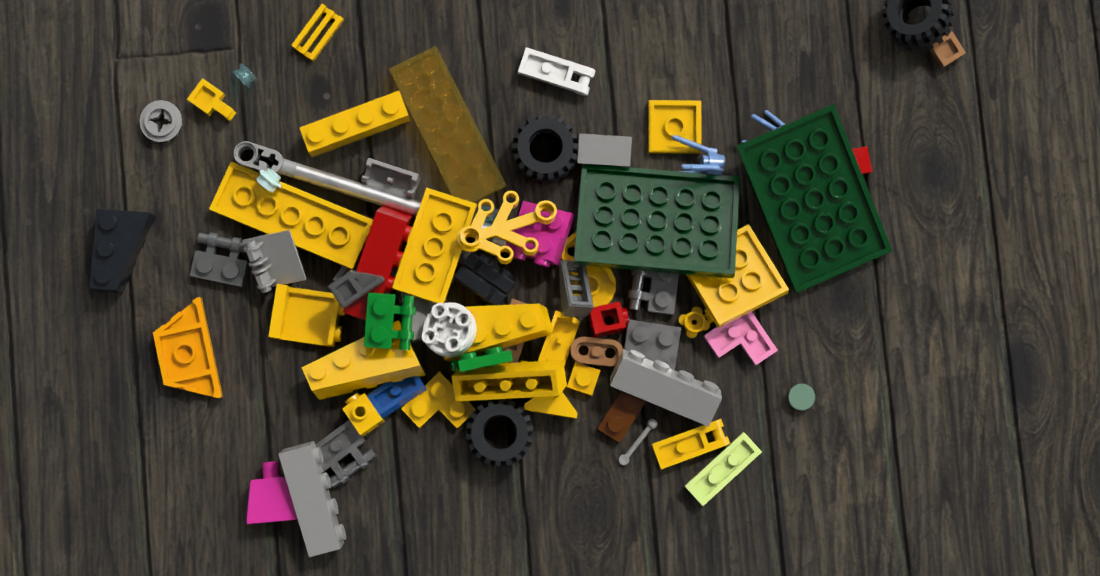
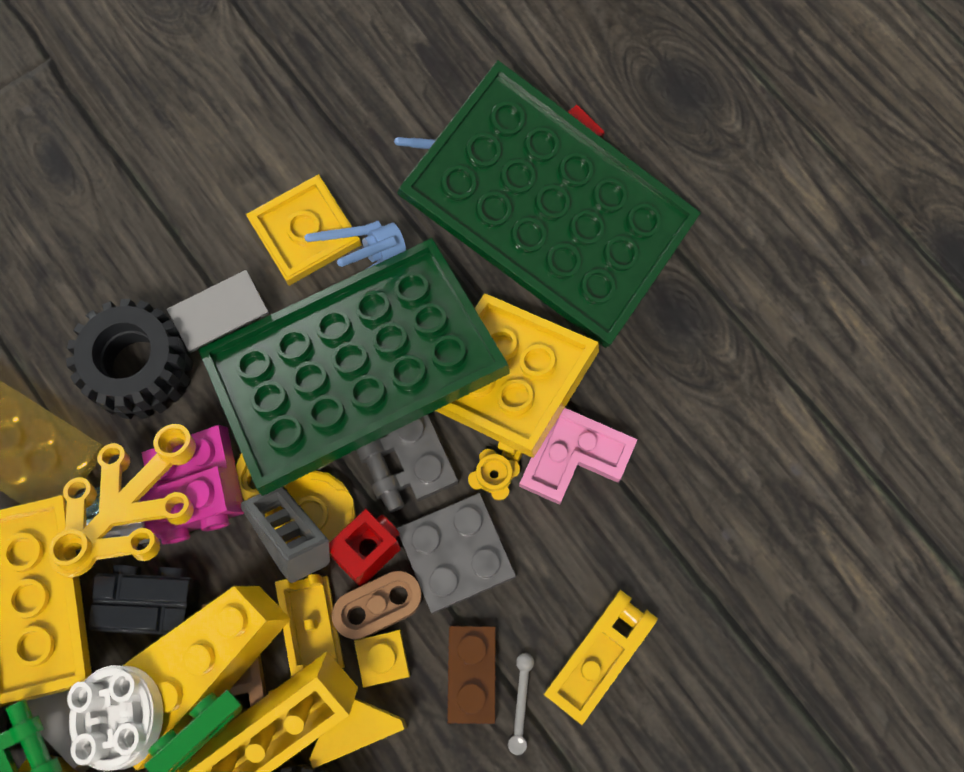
camera: 25 degrees left, 10 degrees down
white plate [518,47,596,96] -> none
light grey brick [610,349,722,427] -> none
yellowish green plate [684,432,762,506] -> none
sand green tile [787,384,815,410] -> none

